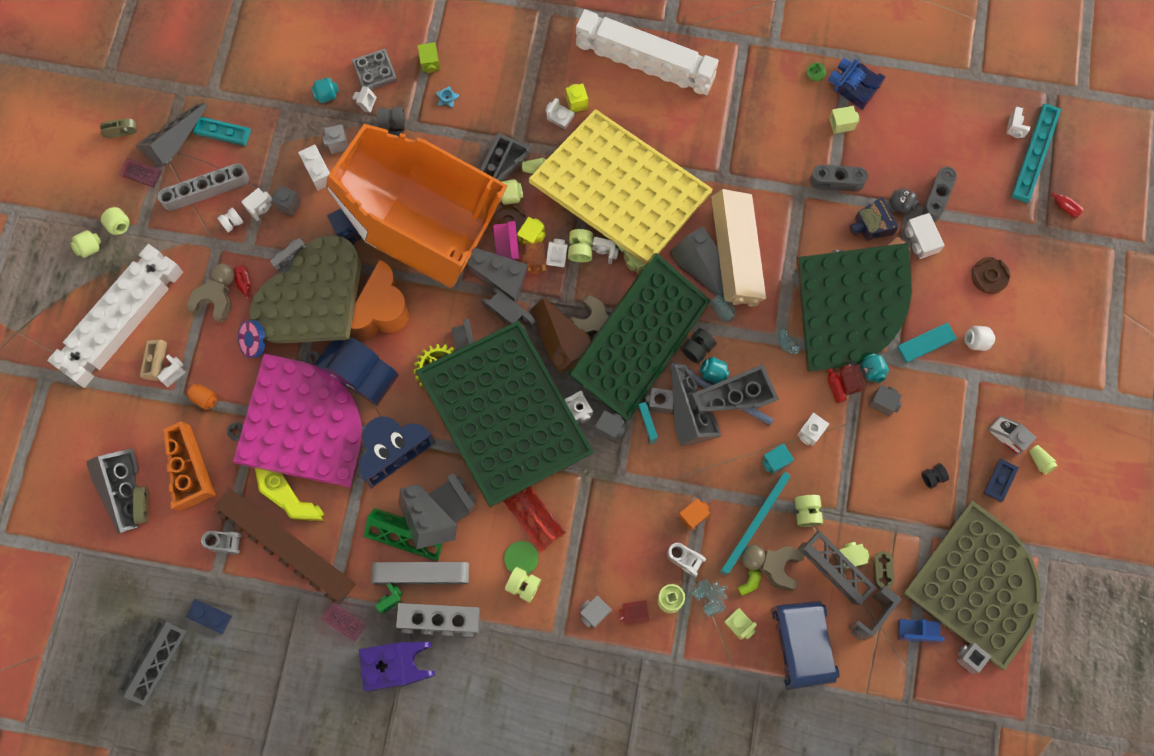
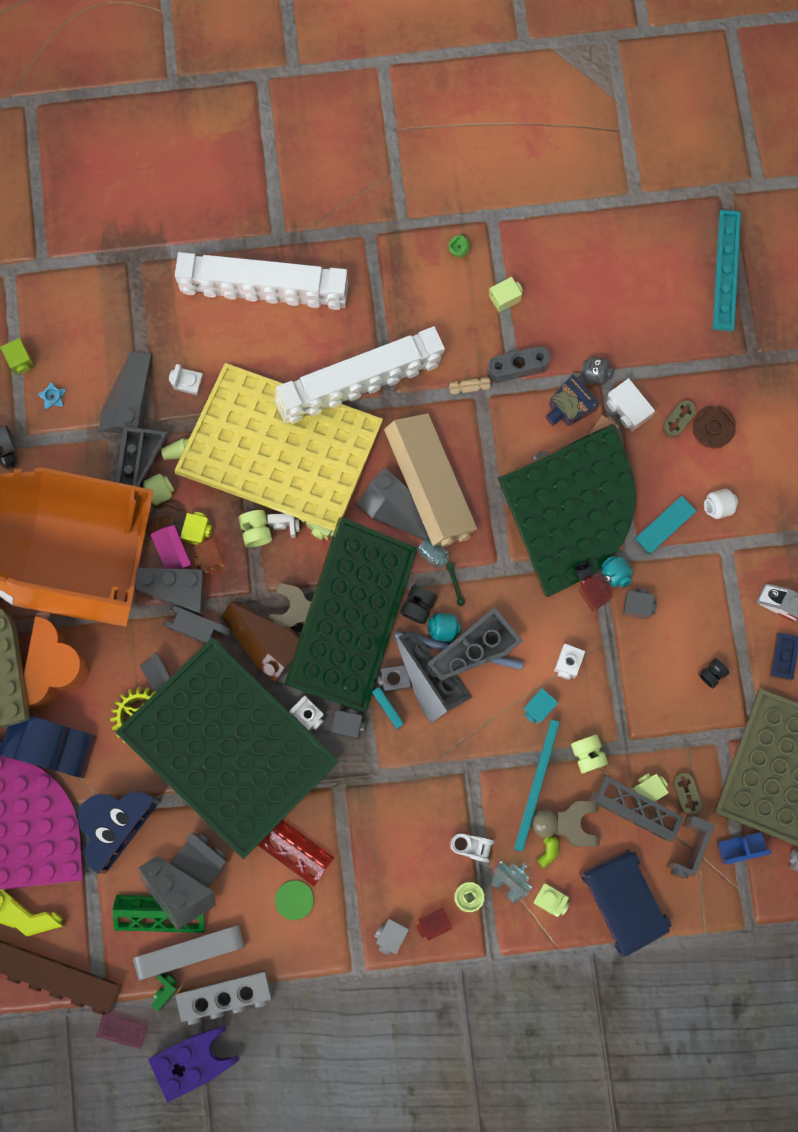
camera: 15 degrees left, 5 degrees up
yellowish green wheel [505,567,541,603] -> none
white bracket [546,238,569,267] -> none
neon yellow brick [566,83,588,113] -> none
orange brick [678,498,710,531] -> none
clear light blue arm [778,330,801,354] -> none
red piece [827,368,846,404] -> none
hips [828,58,885,110] -> none
dark grey piece [922,167,957,222] -> none
white bracket [1006,107,1030,138] -> none
red piece [1051,192,1084,218] -> none
none -> dark grey wedge [99,352,152,434]
none -> white brick [275,326,445,424]
none -> dark green hinge [446,563,465,606]
none -> tan axle [449,377,491,395]
none -> black hinge [574,562,593,580]
none -> olive beam [663,401,696,438]

